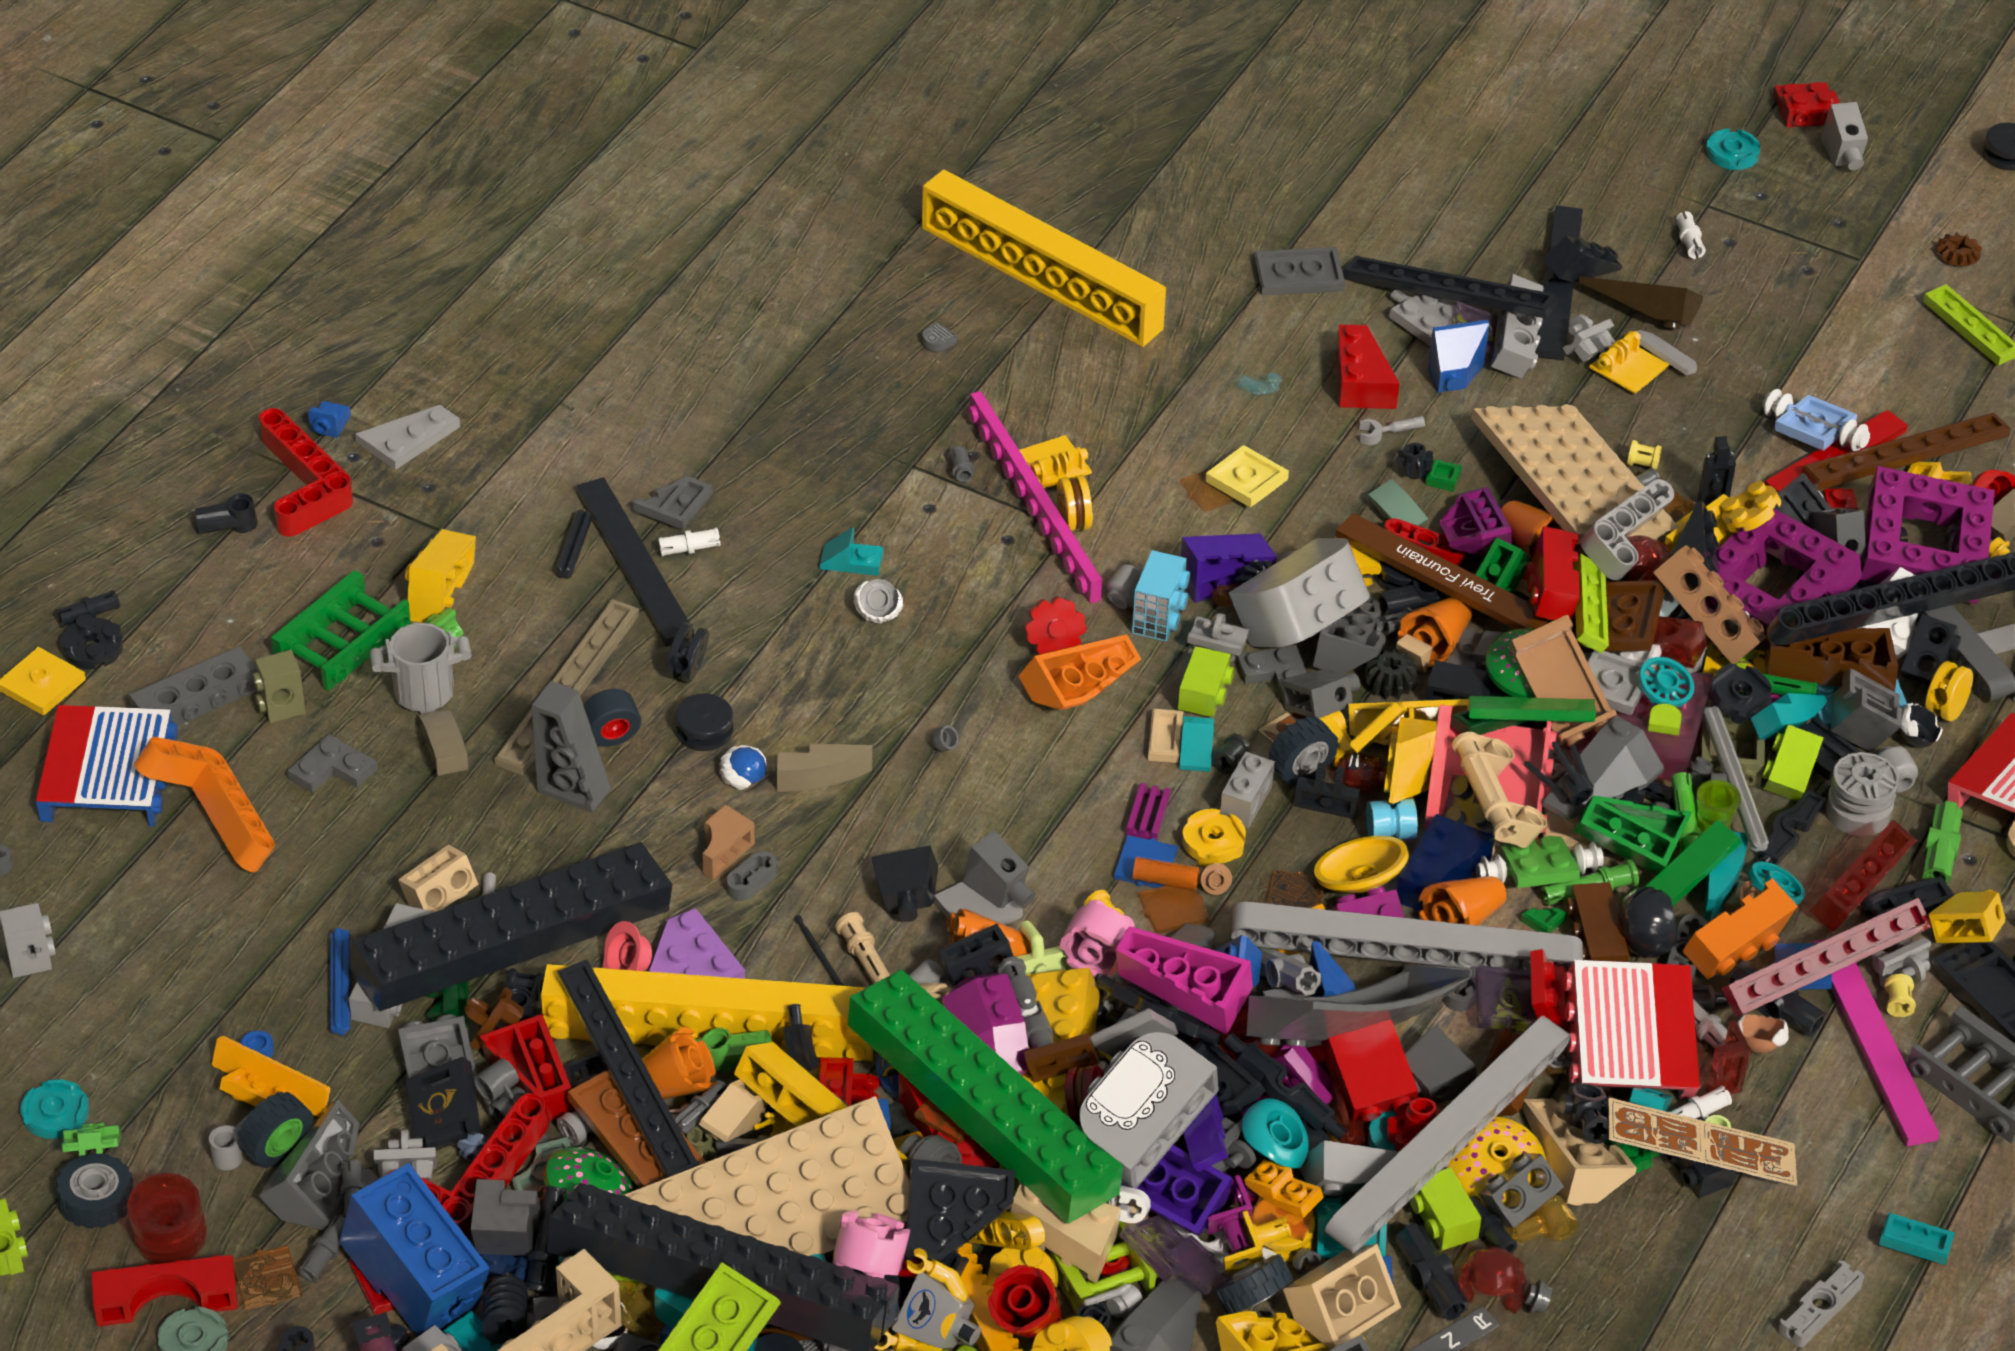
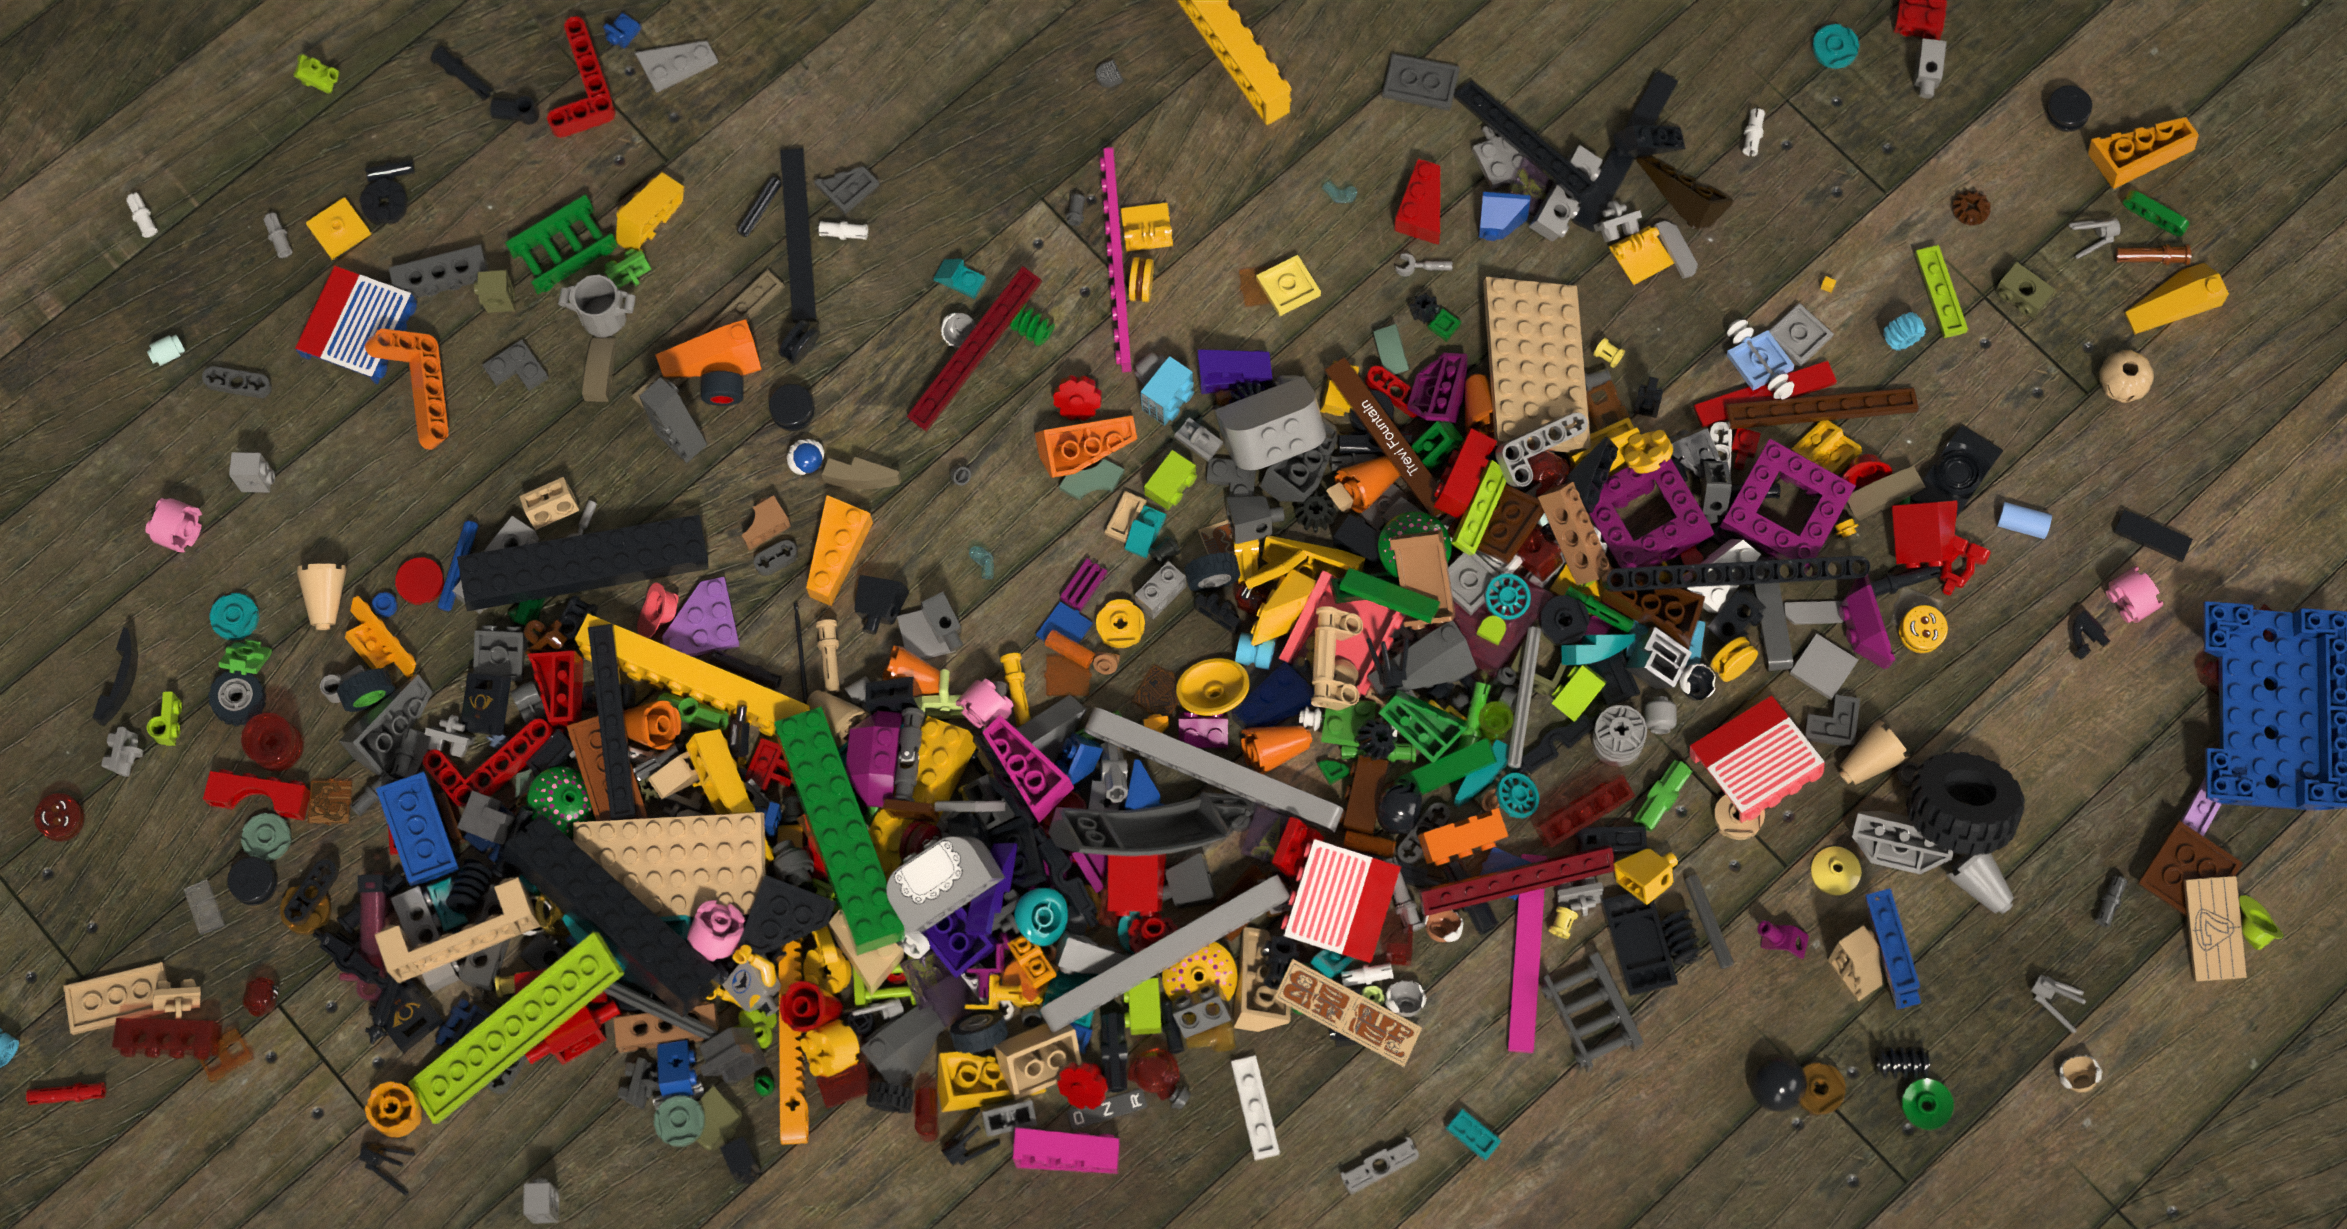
camera: 25 degrees right, 25 degrees up
none -> tan cone [297,564,346,630]
none -> red tile [395,557,444,605]
none -> black pin [430,45,493,100]
none -> black tile [525,728,574,776]
none -> orange wedge [655,319,761,378]
none -> light orange wedge [806,495,873,606]
none -> dark red plate [906,266,1043,432]
none -> clear light blue arm [969,546,994,580]
none -> green piece [1009,304,1055,346]
none -> red plant [1057,1062,1108,1110]
none -> sand green tile [1059,459,1125,500]
none -> white tile [1231,1055,1280,1160]
none -> black gear [1354,718,1398,761]
none -> light grey hair [1385,980,1426,1017]
none -> light grey tile [1769,303,1834,367]
none -> yellow piece [1820,276,1836,293]
none -> medium azure gear [1883,312,1926,351]

